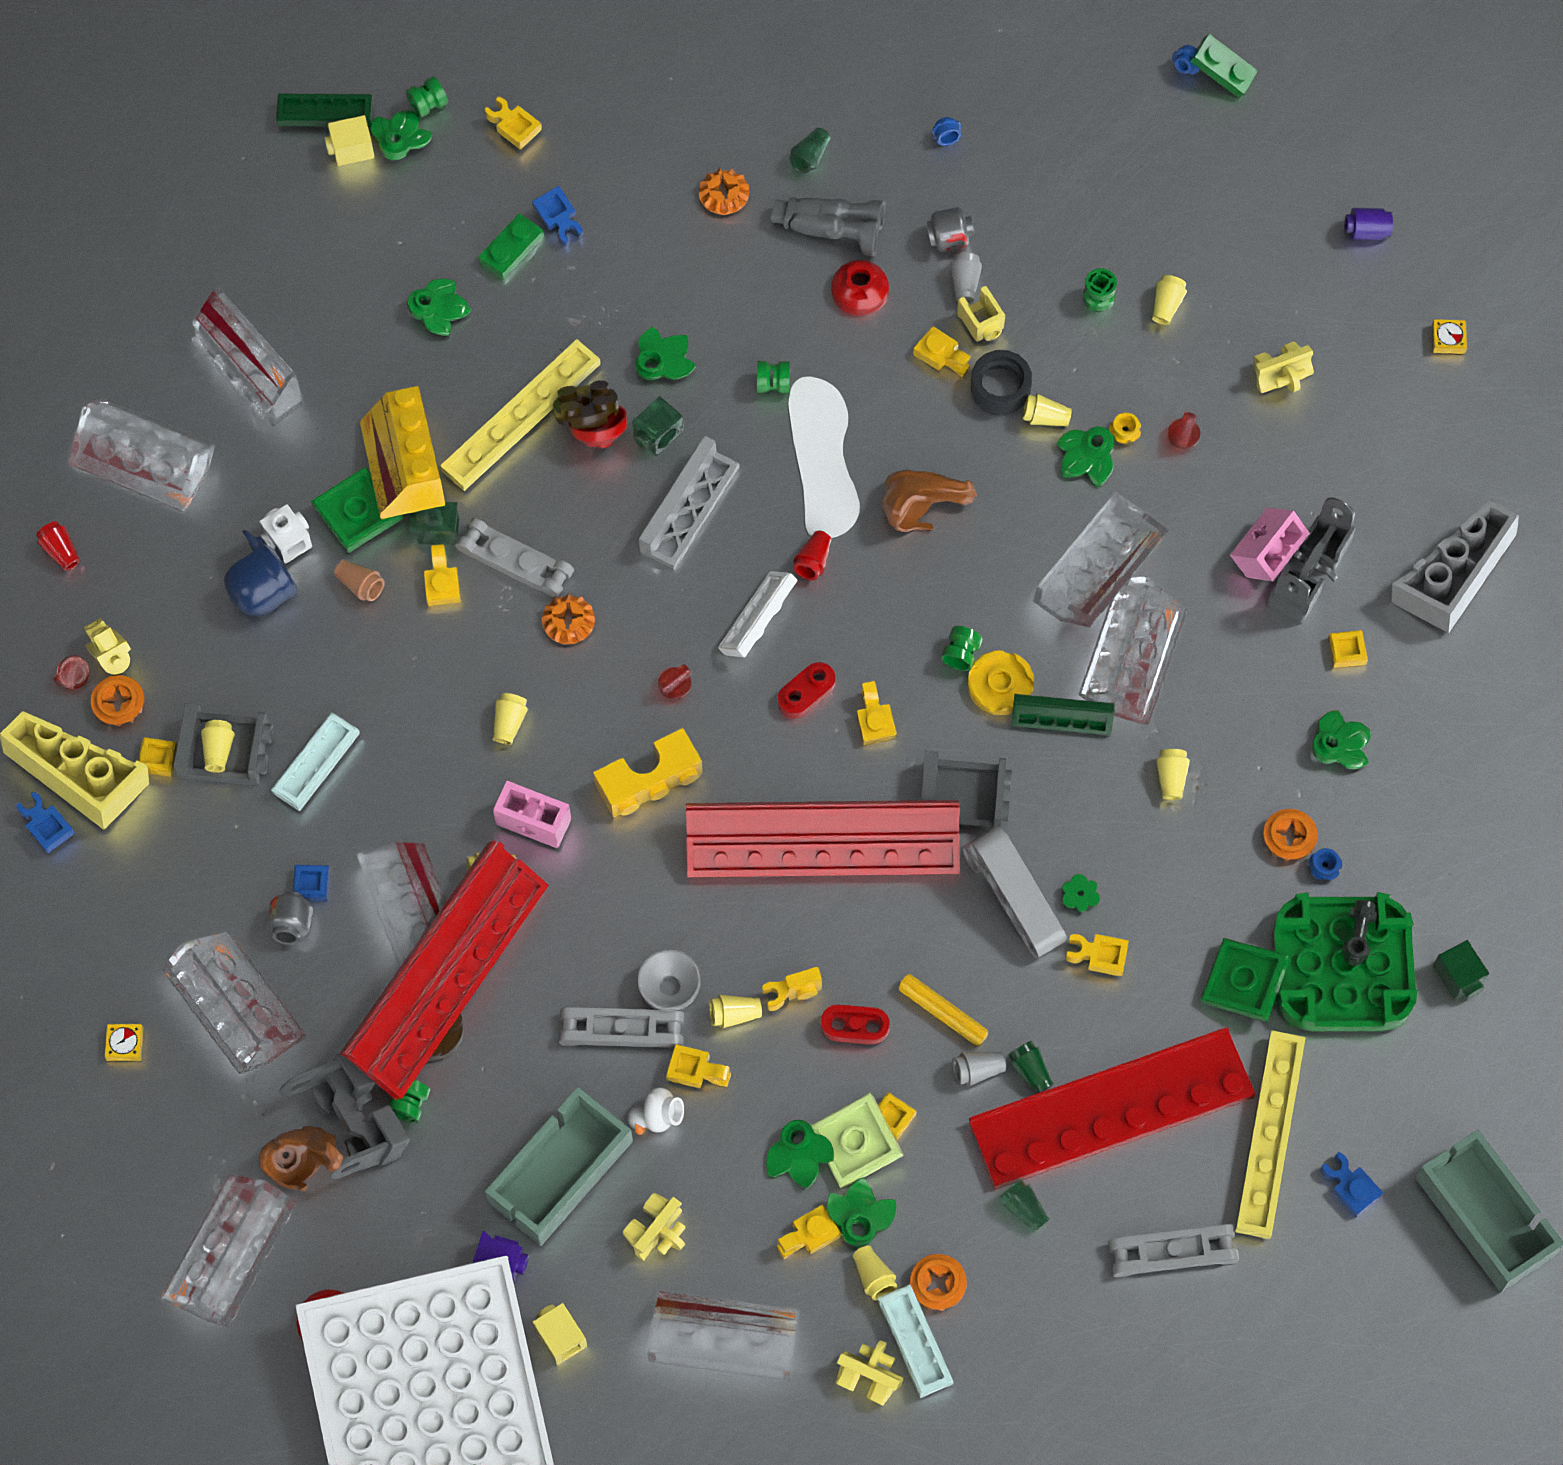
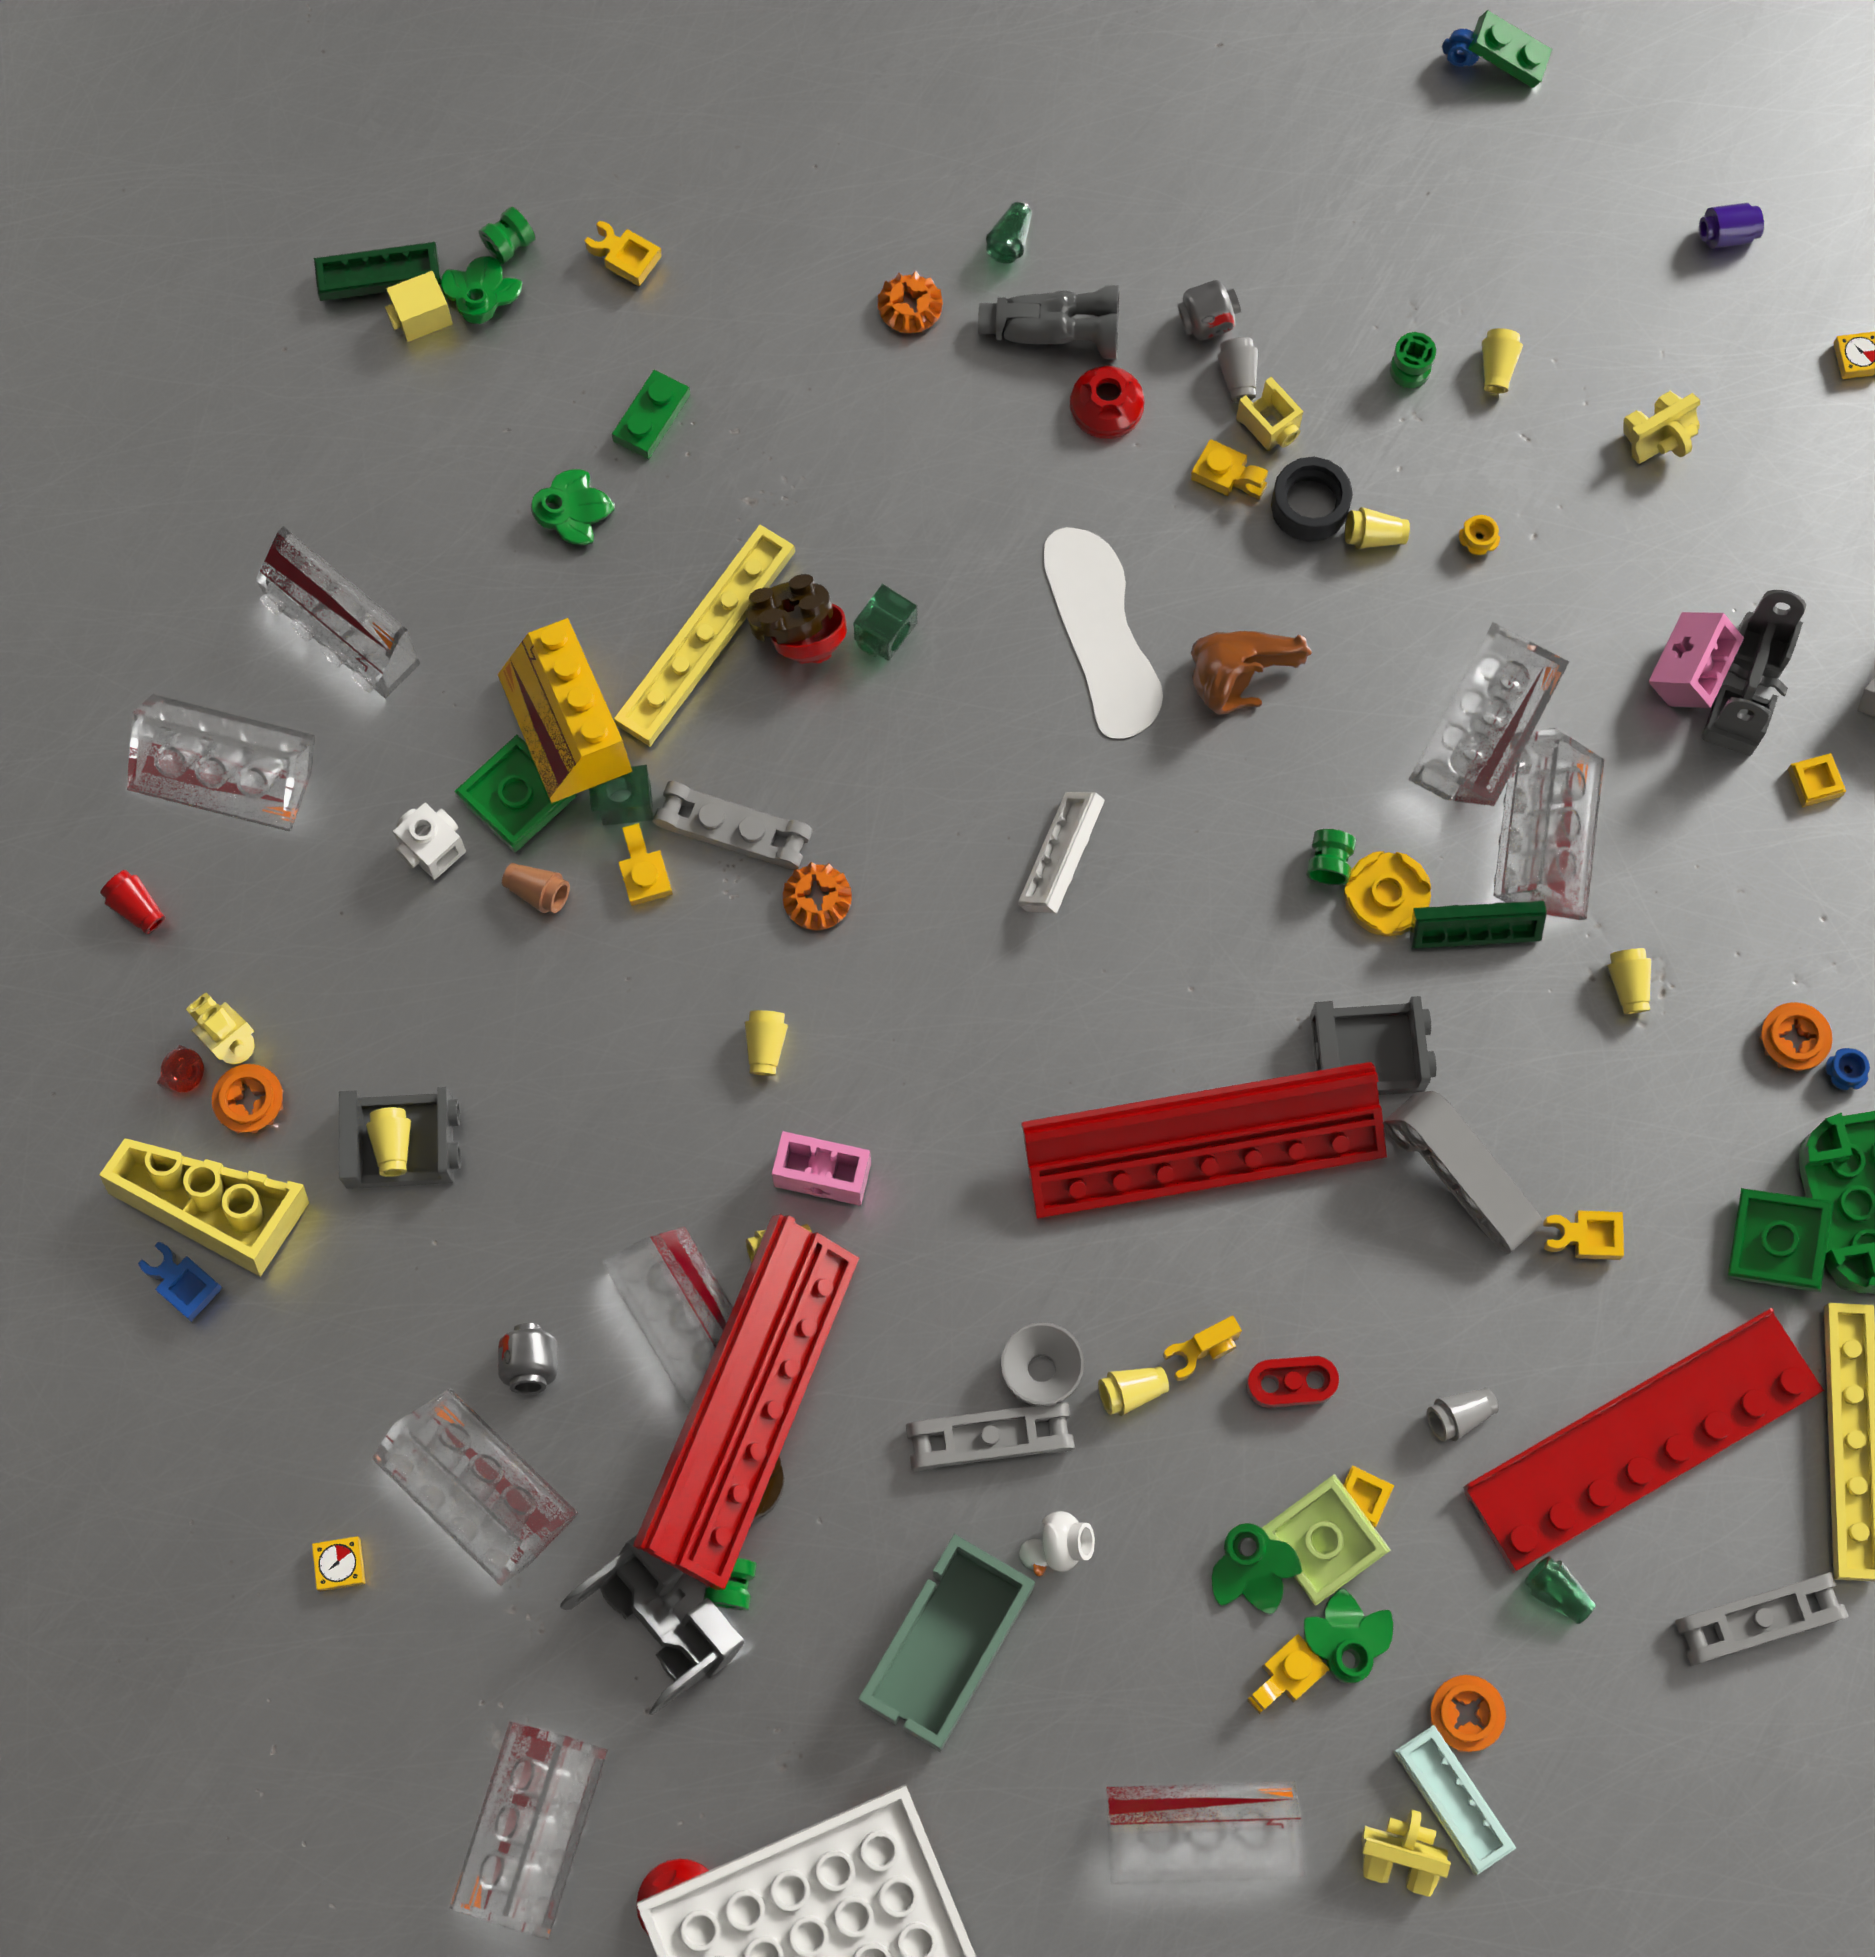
camera: 10 degrees left, 5 degrees up
yellow tile [138,737,178,777] -> none
dark blue piece [224,530,298,616] -> none
dark orange piece [259,1126,343,1192] -> none
light aqua plate [271,712,360,811] -> none
blue tile [293,865,330,902] -> none
dark purple window [472,1231,529,1284] -> none
blue plate [532,186,583,246] -> none
light yellow brick [533,1303,587,1365] -> none
yellow arch [593,728,703,818] -> none
light yellow hips [623,1193,686,1261] -> none
green plate [635,327,696,380] -> none
light grey fence [639,436,739,570] -> none
clear red plate [658,664,692,700] -> none
yellow plate [666,1044,731,1089] -> none
green wheel [757,361,790,394] -> none
red plate [778,662,836,719] -> none
red cone [793,530,832,580] -> none
light yellow cone [852,1246,897,1301] -> none
yellow plate [856,681,897,745] -> none
yellow axle [898,974,988,1046] -> none
blue plate [932,117,961,146] -> none
dark green cone [1008,1040,1054,1094] -> none
green plate [1056,426,1115,487] -> none
green plant [1062,874,1100,913] -> none
clear red plate [1168,412,1200,449] -> none
green plate [1312,710,1371,769] -> none

